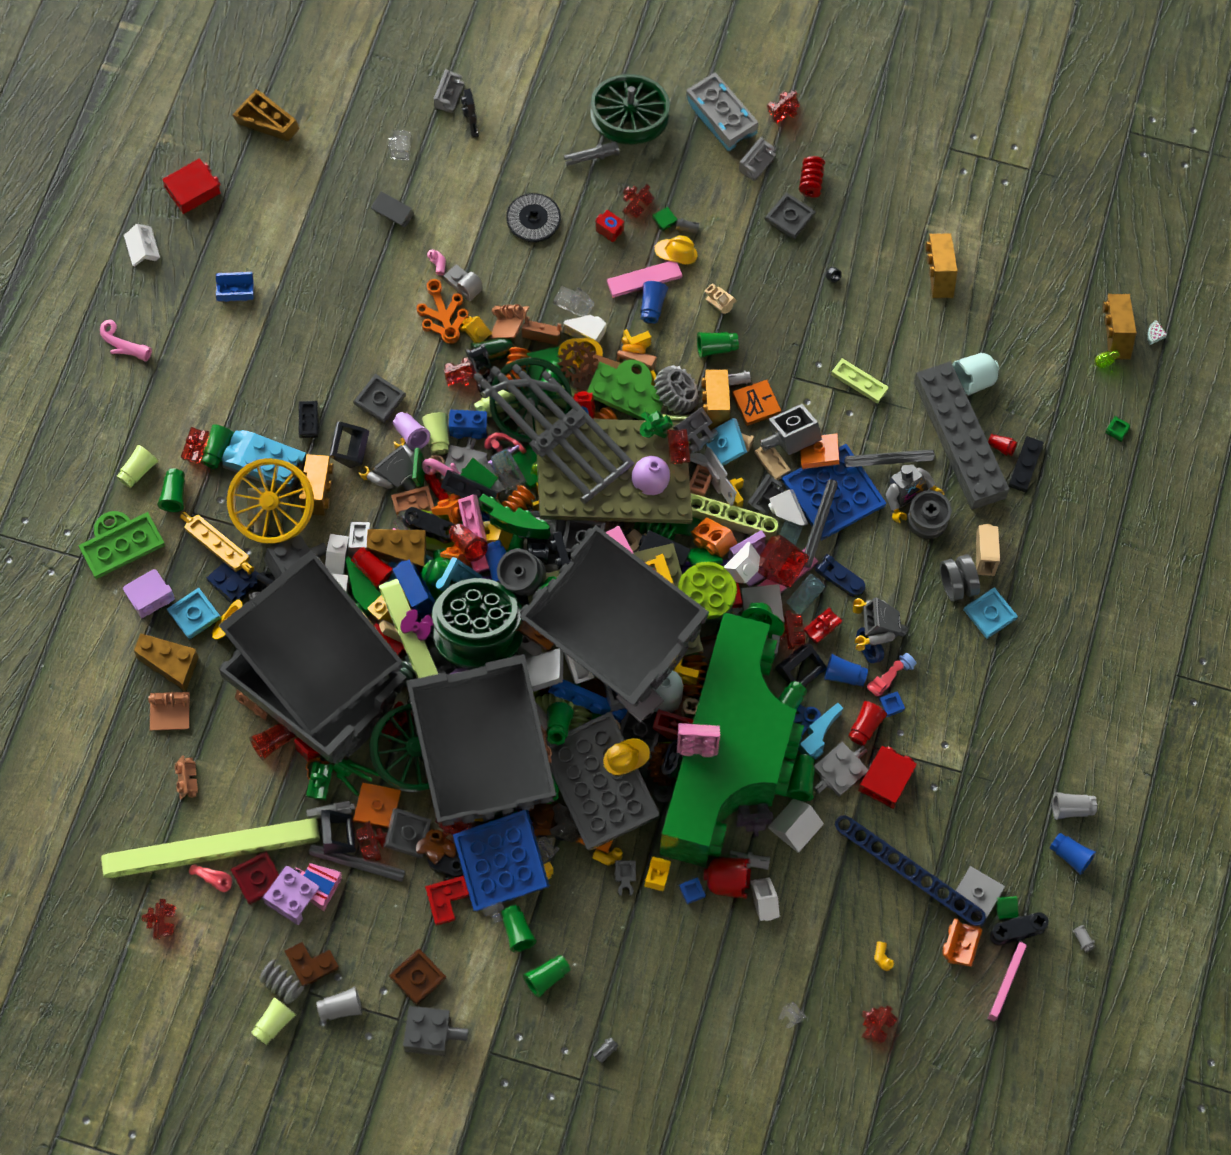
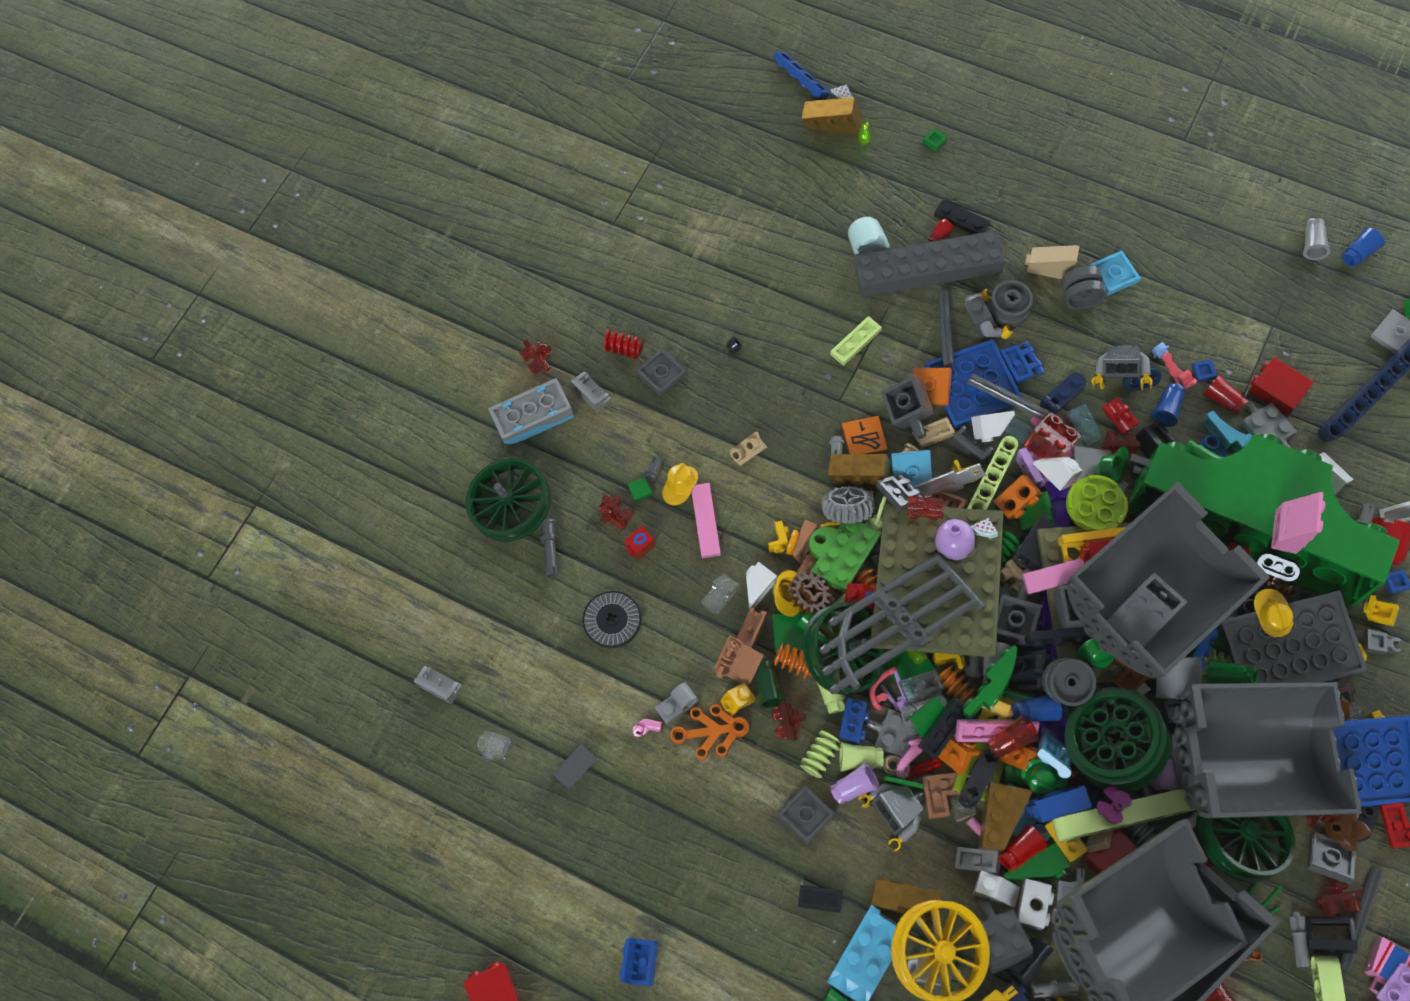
camera: 70 degrees left, 0 degrees up
pearl gold wedge [233,89,300,141] -> none
green hips [306,762,333,800] -> none
black tile [329,421,370,468] -> none
orange plate [353,782,401,828] -> none
black wing [461,88,479,138] -> none
black piece [465,343,495,398] -> none
green hips [640,411,673,438] -> none
blue plant [641,281,668,324] -> none
green plant [697,332,739,358] -> none
pearl gold wedge [925,233,958,298] -> none
none -> blue plate [773,51,831,99]
none -> yellowish green piece [800,730,840,778]
none -> light aqua tile [971,518,998,539]
none -> blue plate [1000,341,1045,384]
none -> flat silver slope [1107,573,1187,647]

